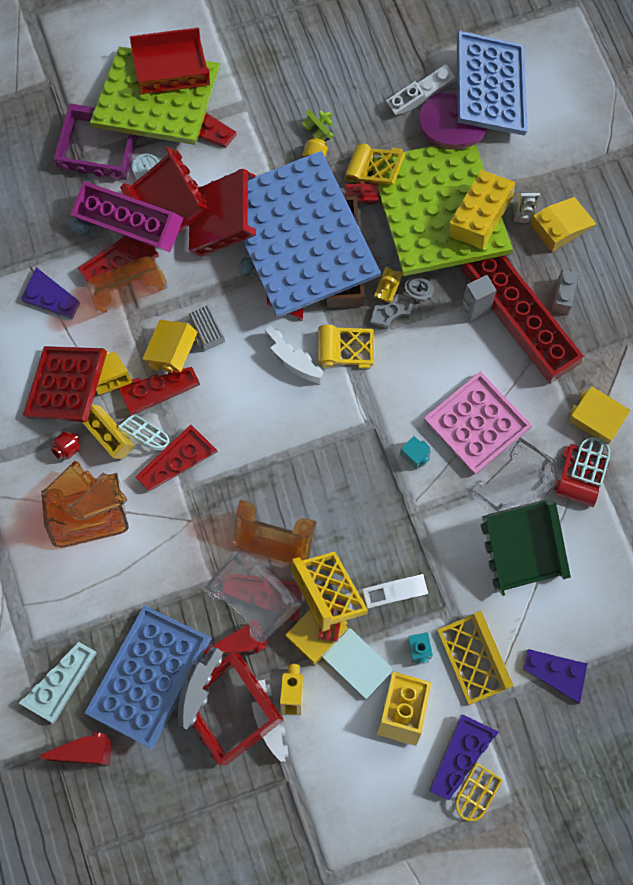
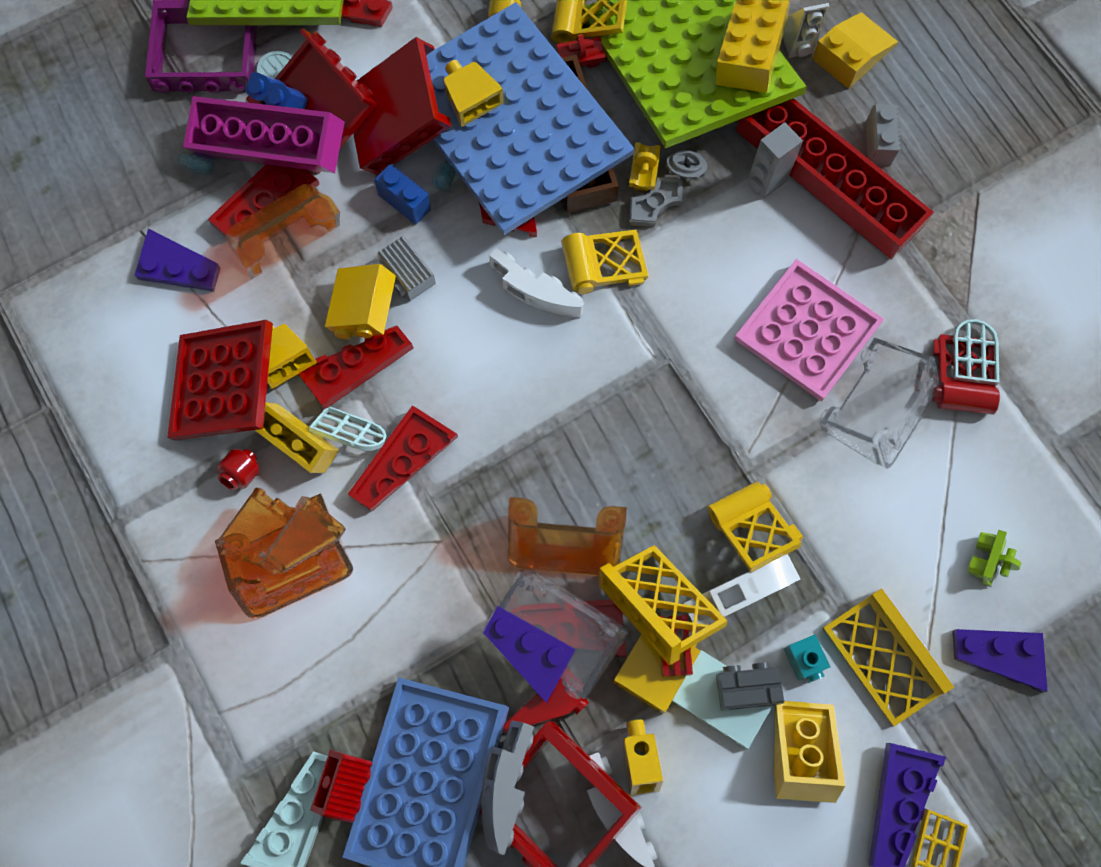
camera: 15 degrees left, 0 degrees up
teal brick [400,436,431,470] -> none
dark green panel [480,498,571,596] -> none
yellow brick [568,386,631,445] -> none
none -> blue brick [245,72,308,109]
none -> red brick [310,749,372,823]
none -> blue brick [374,164,431,224]
none -> yellow torso [443,60,504,127]
none -> dark purple wing [482,605,576,703]
none -> yellow piece [707,481,803,573]
none -> dark grey brick [716,662,784,711]
none -> lime hips [968,530,1022,587]

